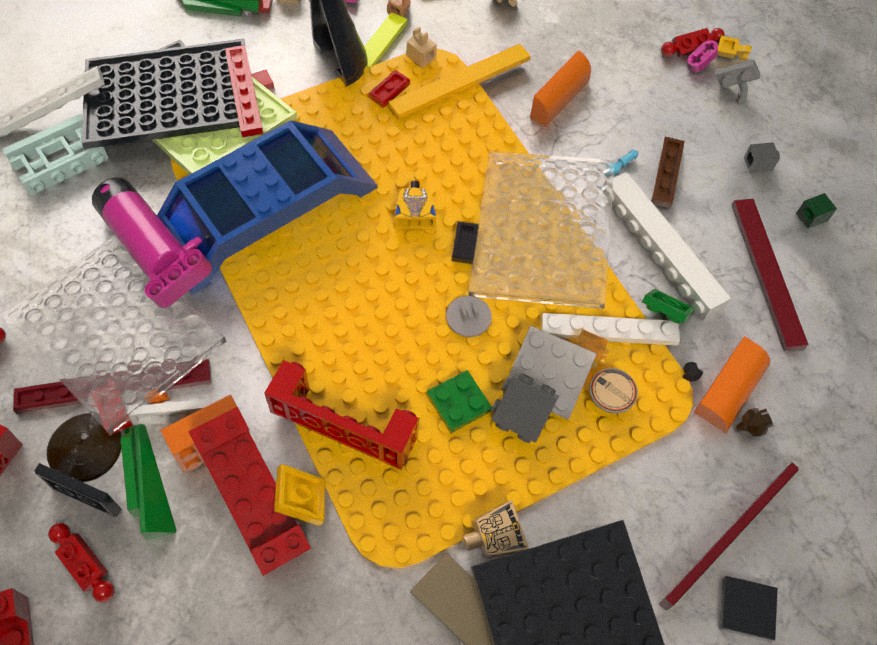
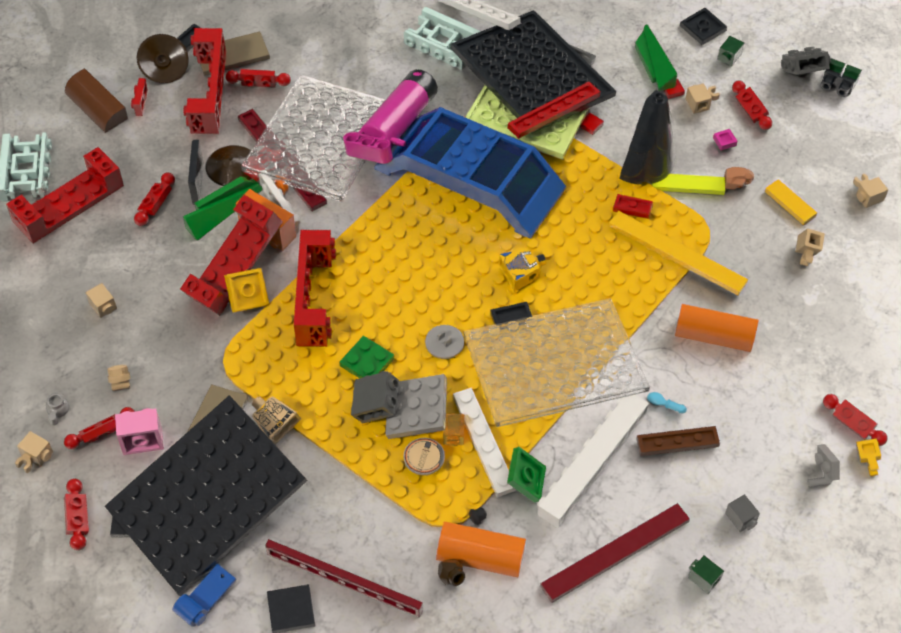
camera: 70 degrees right, 5 degrees down
tan brick [406,26,437,68] -> none
dark pink beam [687,40,718,72] -> none

